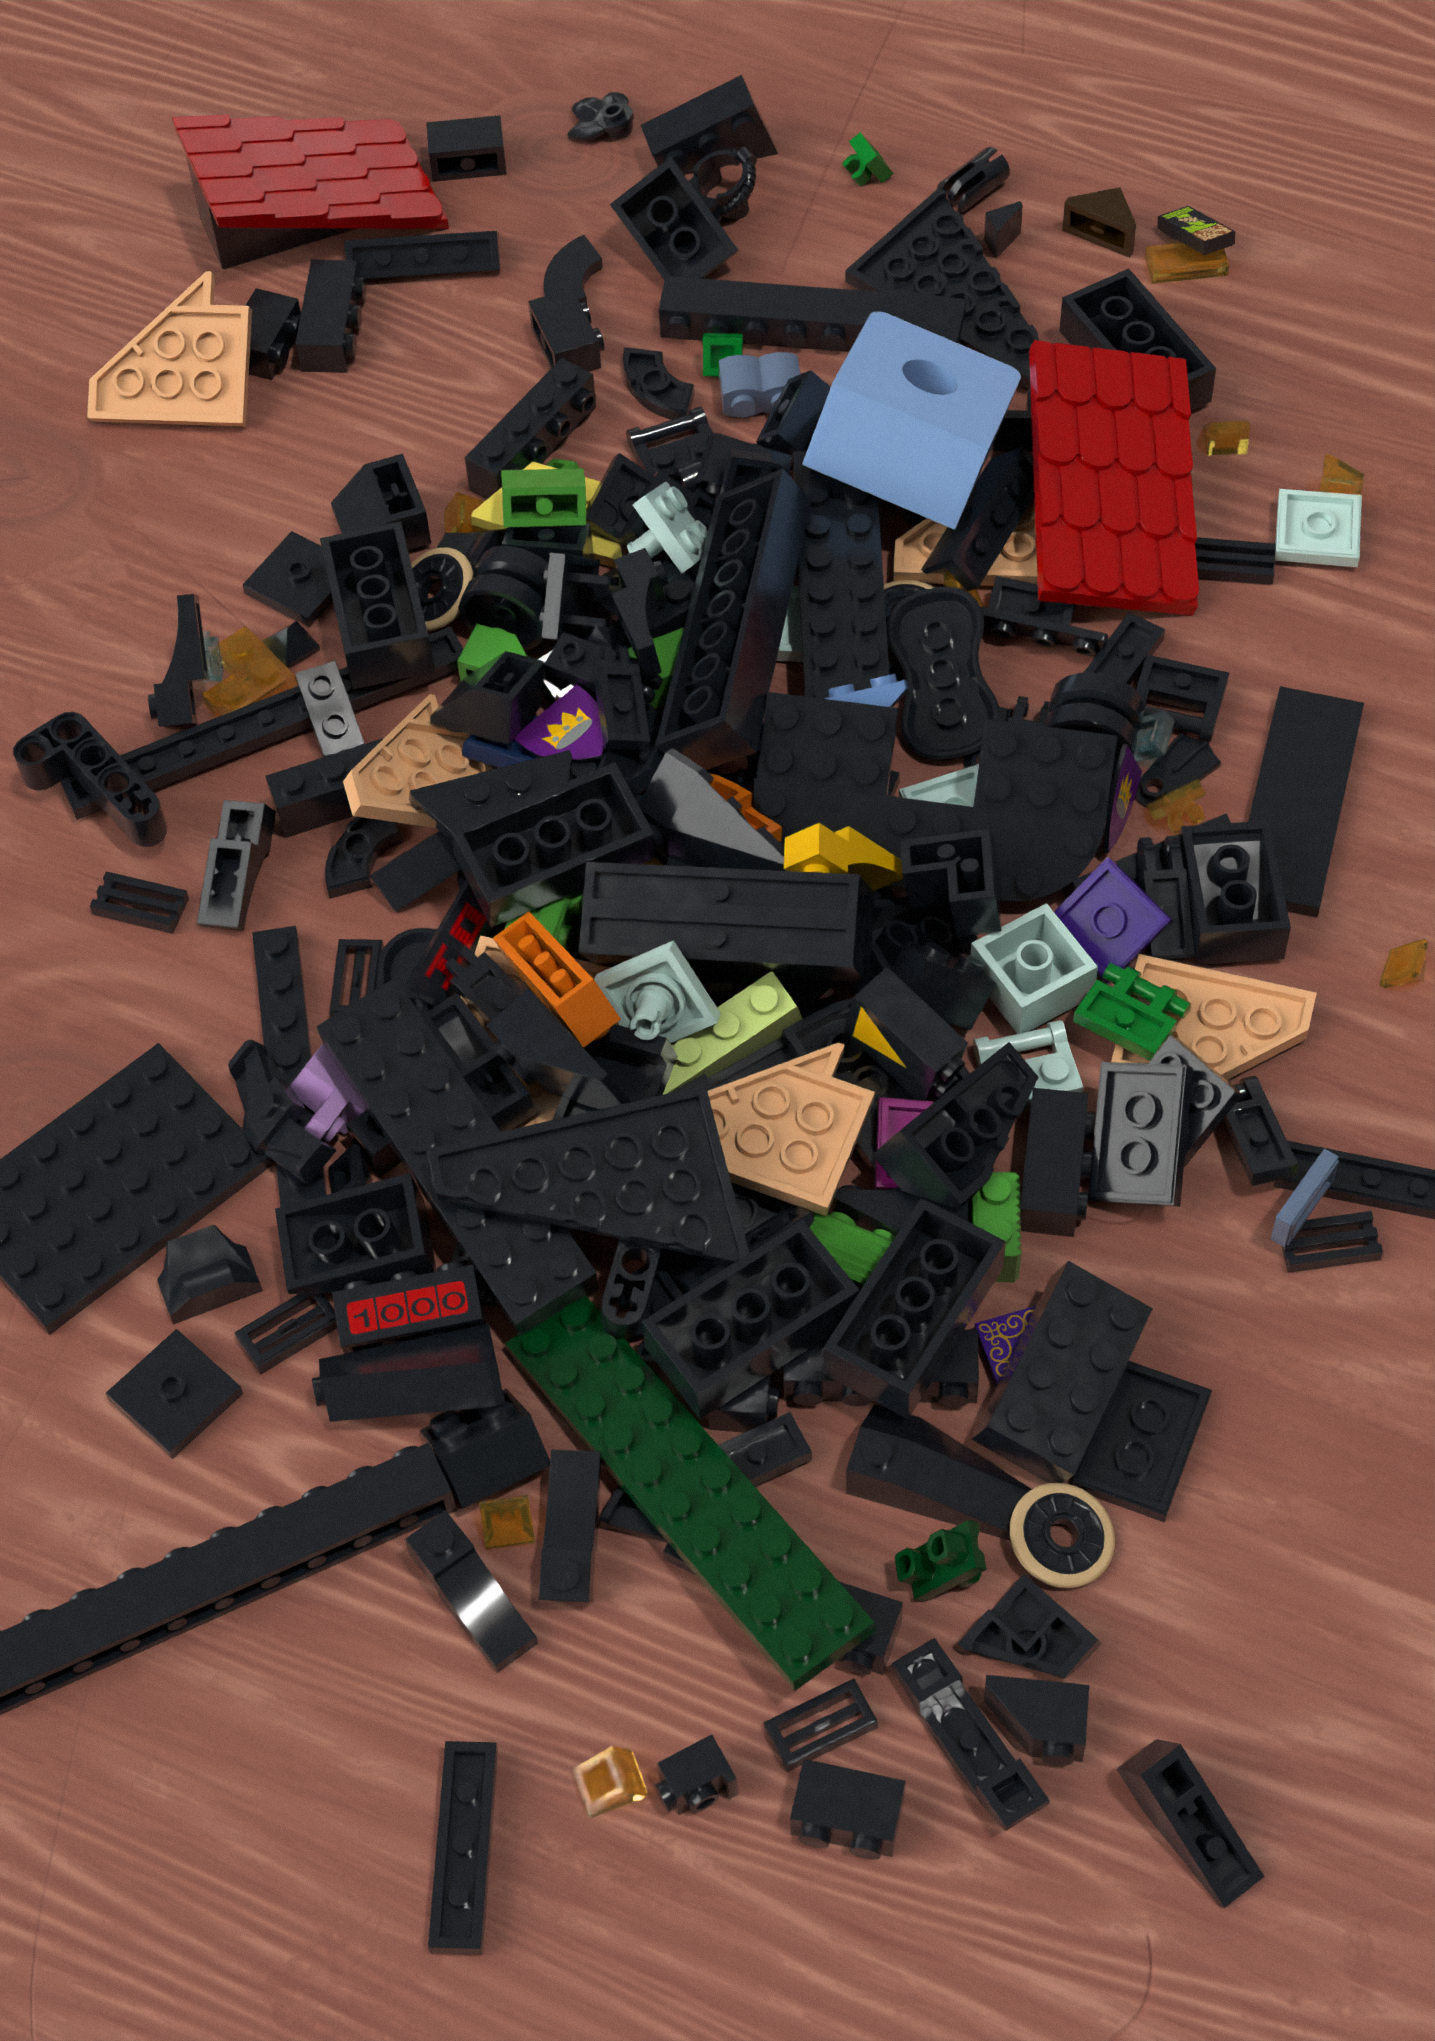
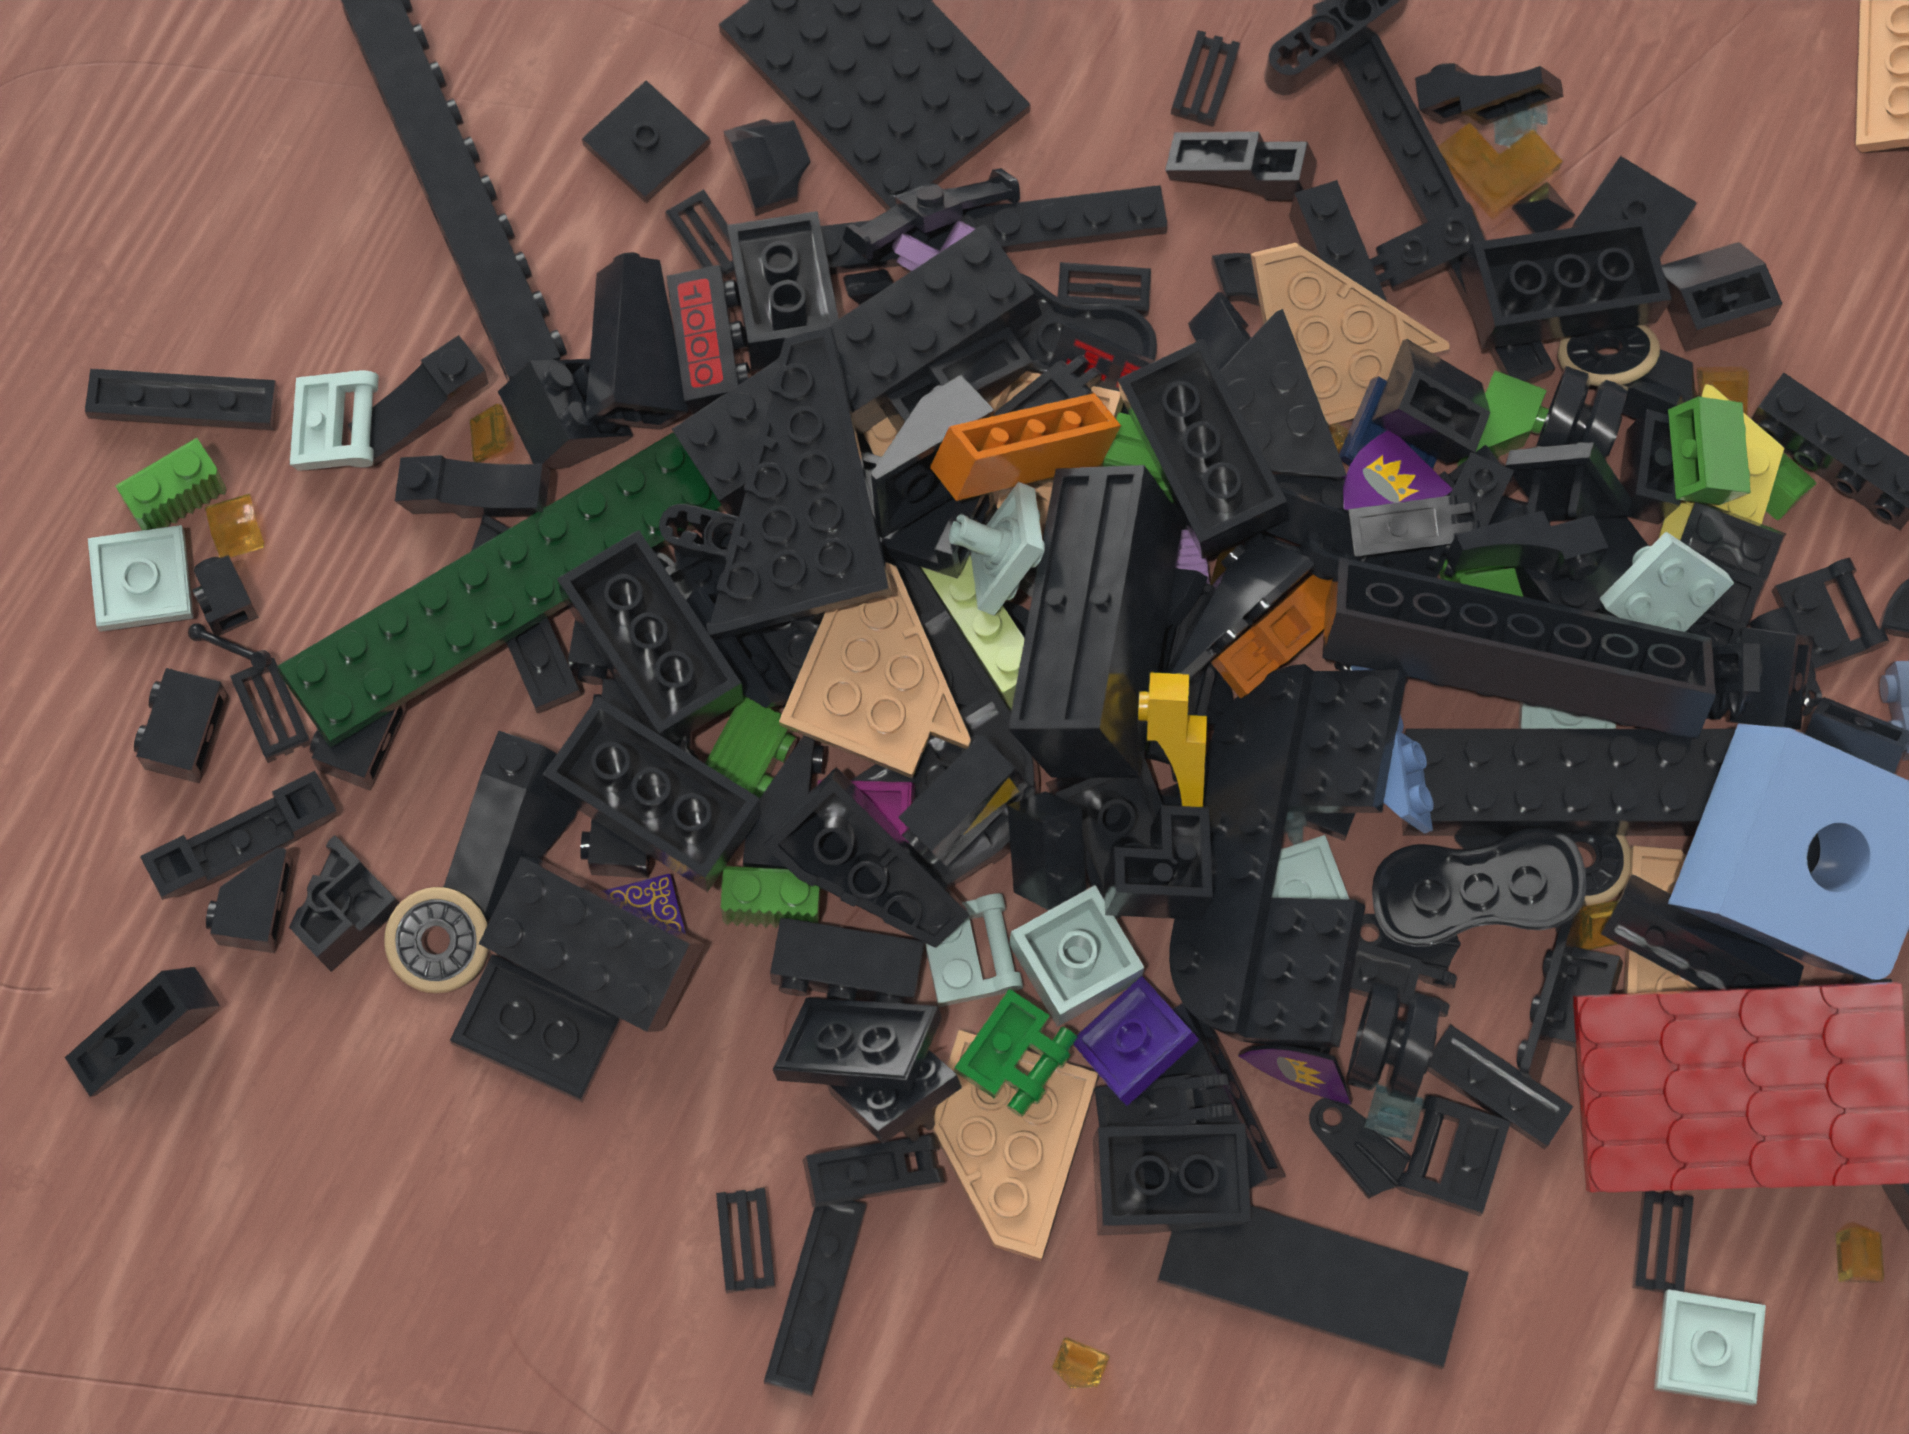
camera: 85 degrees right, 15 degrees up
dark green hips [895,1520,987,1602] -> none
clear yellow tile [1147,779,1206,834] -> none
sand blue tile [1270,1148,1339,1247] -> none
clear yellow slope [1319,454,1364,495] -> none
none -> light aqua plate [88,525,194,632]
none -> bright green brick [115,438,227,531]
none -> black hinge [188,623,272,670]
none -> light aqua plate [290,370,379,471]

